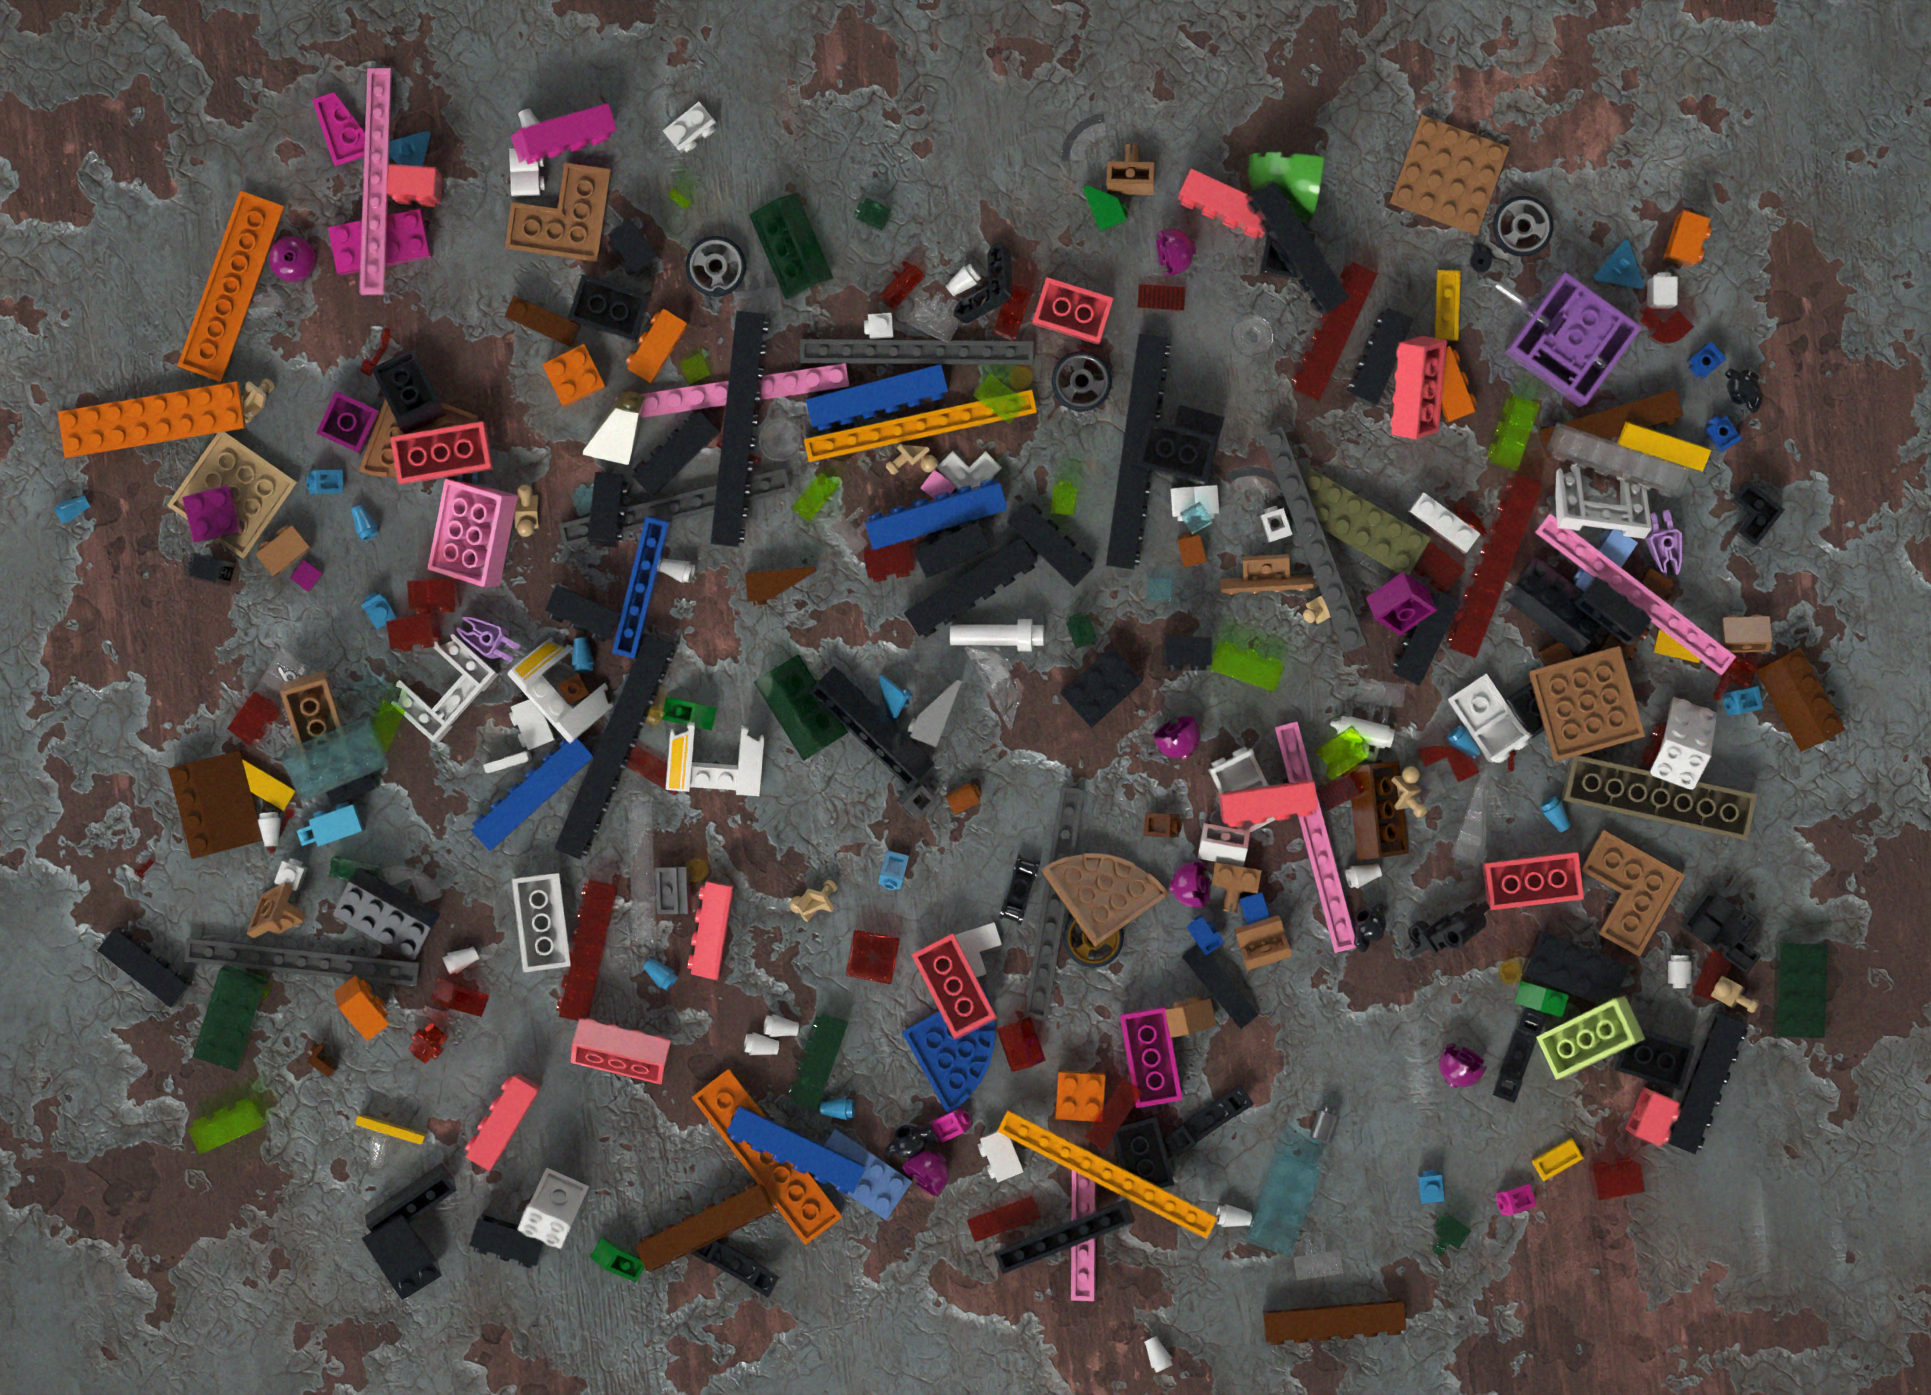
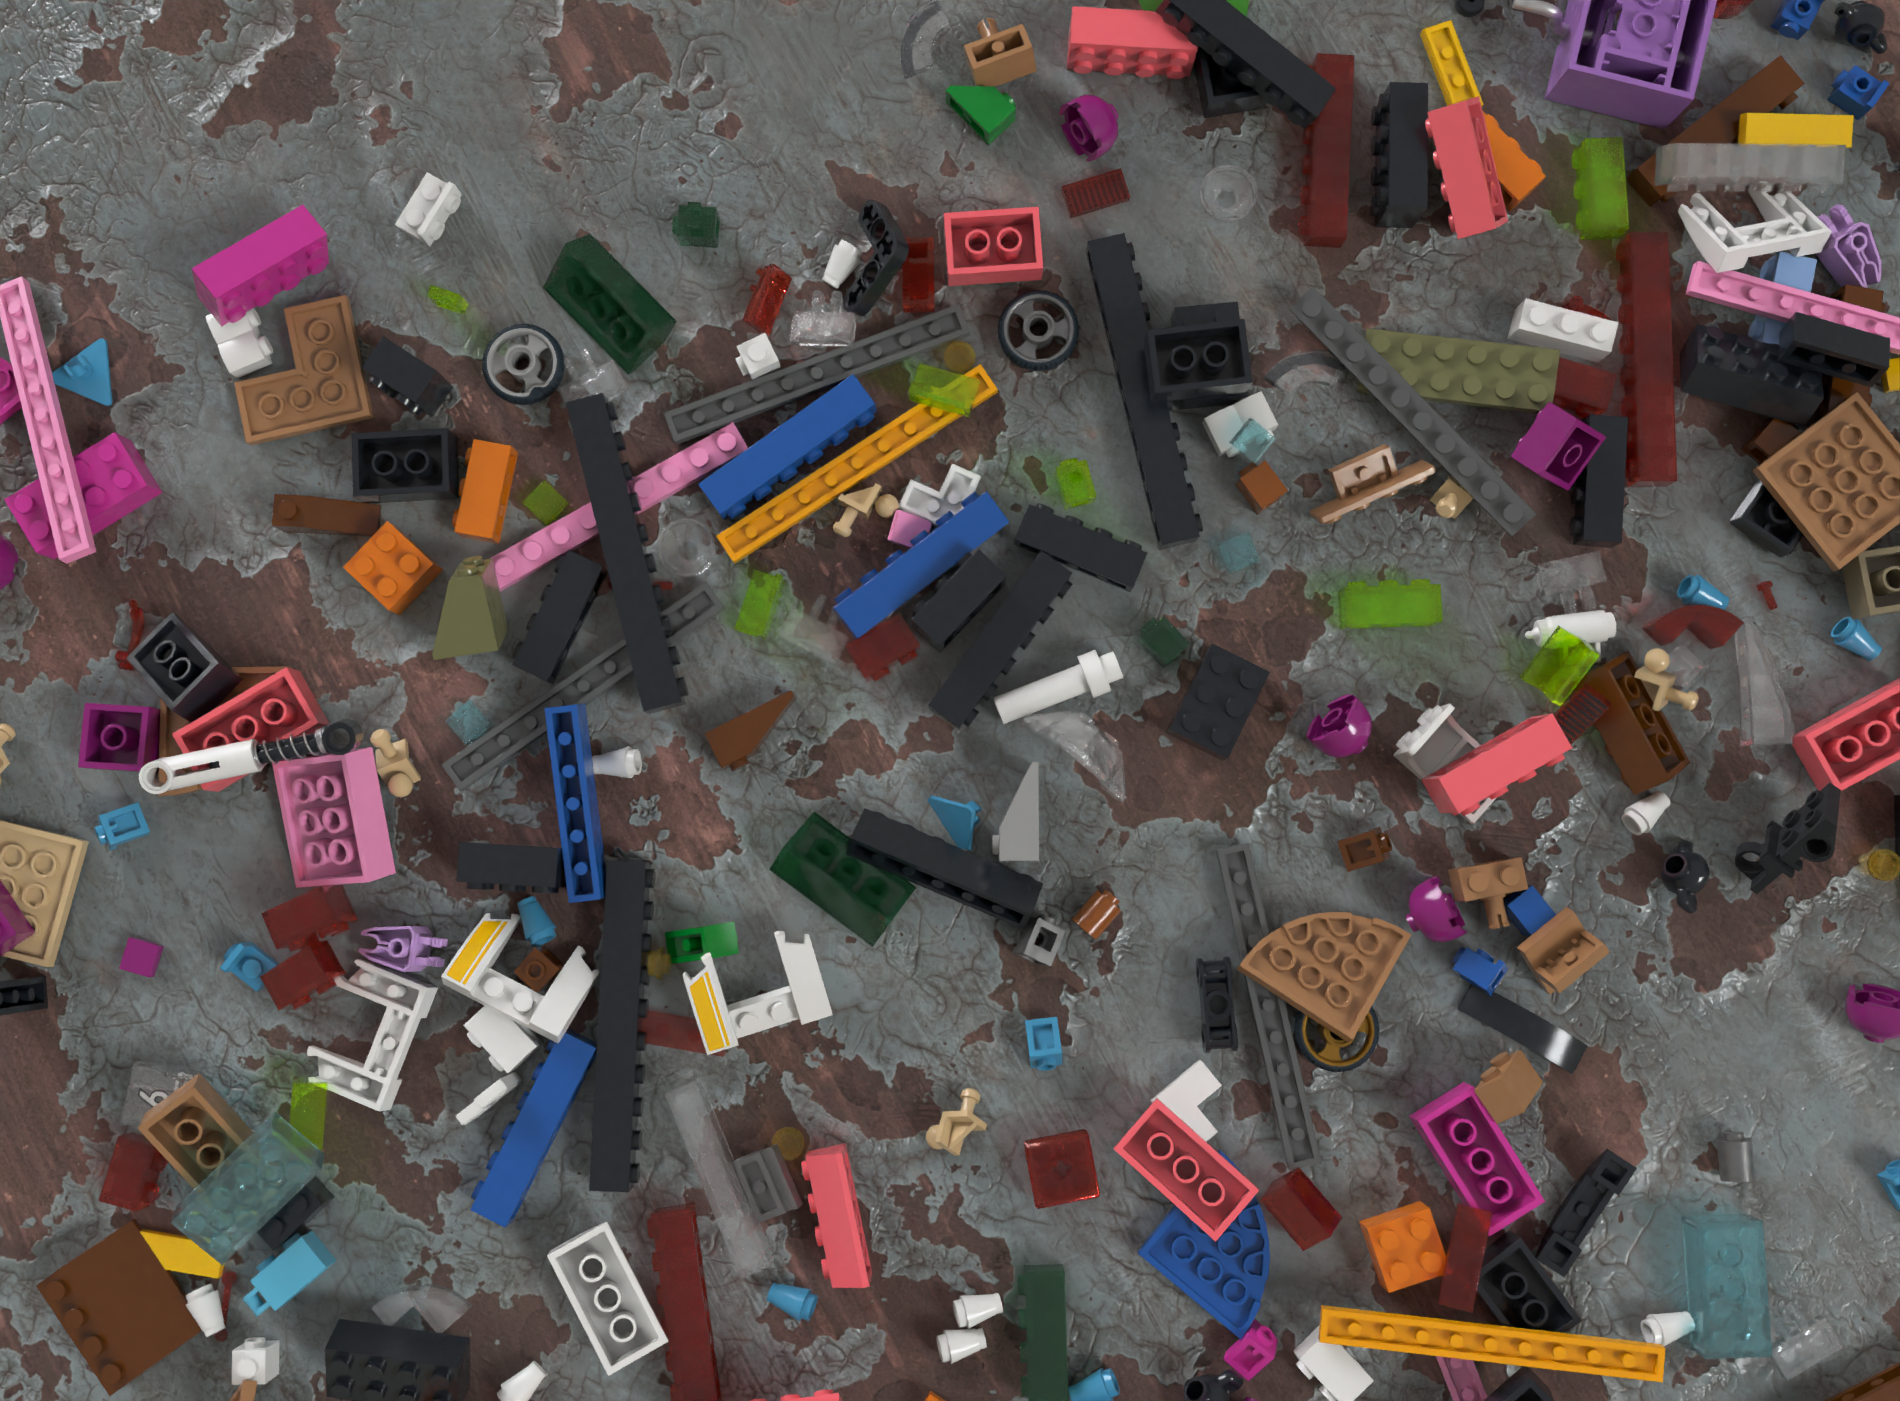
camera: 20 degrees left, 5 degrees down
medium nougat brick [255,525,312,577] -> none
clear green hinge [328,855,380,882] -> none
dark azure cone [351,505,379,541] -> none
coral brick [386,165,443,207] -> none
black brick [587,472,629,548] -> none
black brick [1162,637,1212,671] -> none
brick [1197,823,1250,867] -> none
white brick [1260,505,1292,543] -> none
bright pink plate [1274,721,1356,953] -> none
white bracket [1447,674,1532,763] -> none
none -> piece [139,719,363,794]

